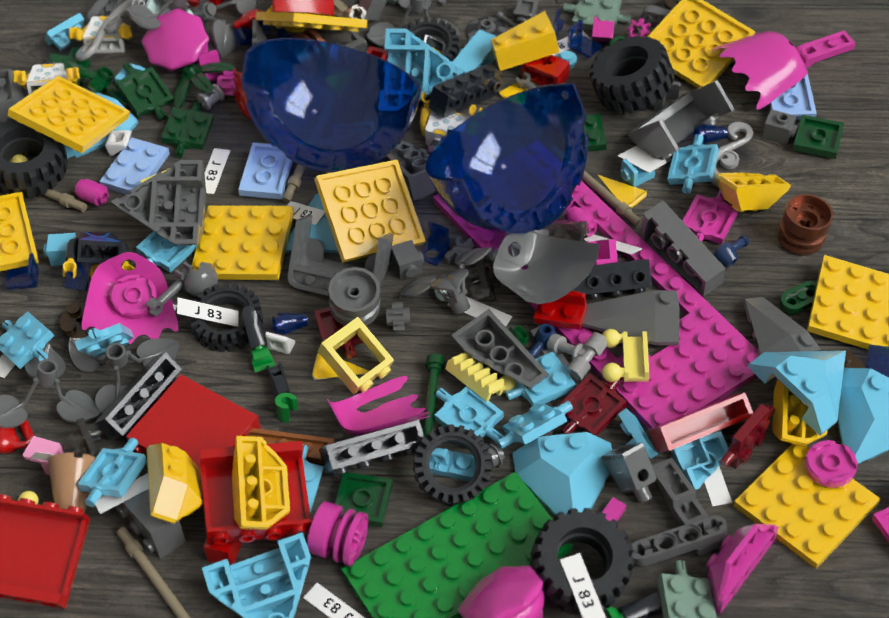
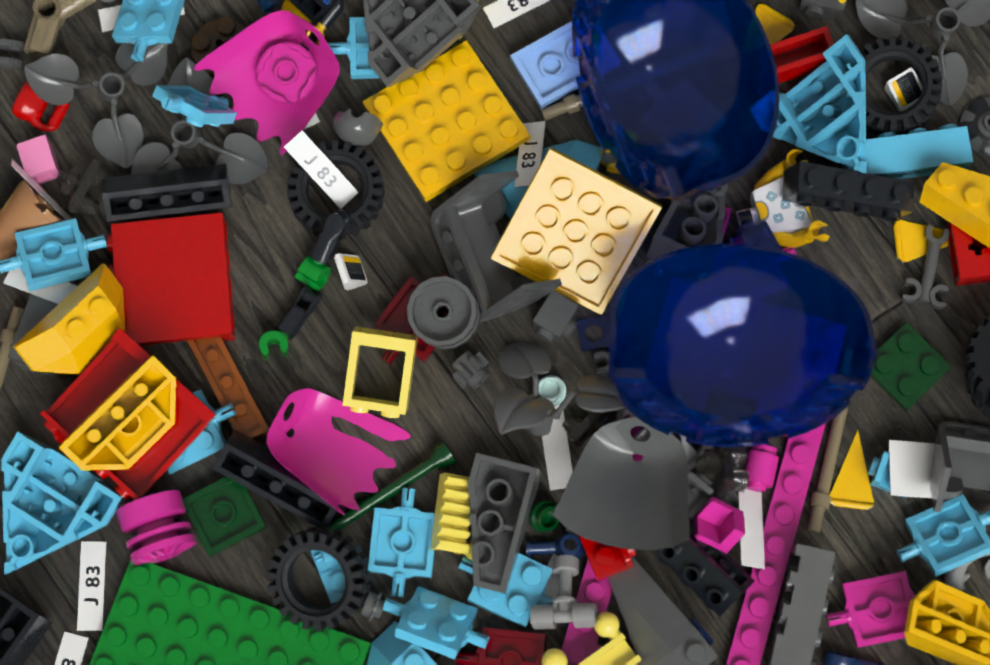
camera: 55 degrees right, 25 degrees up
dark grey bar [146,262,193,317] -> none
clear blue cone [272,313,308,336] -> none
yellow sticker [312,353,369,380] -> none

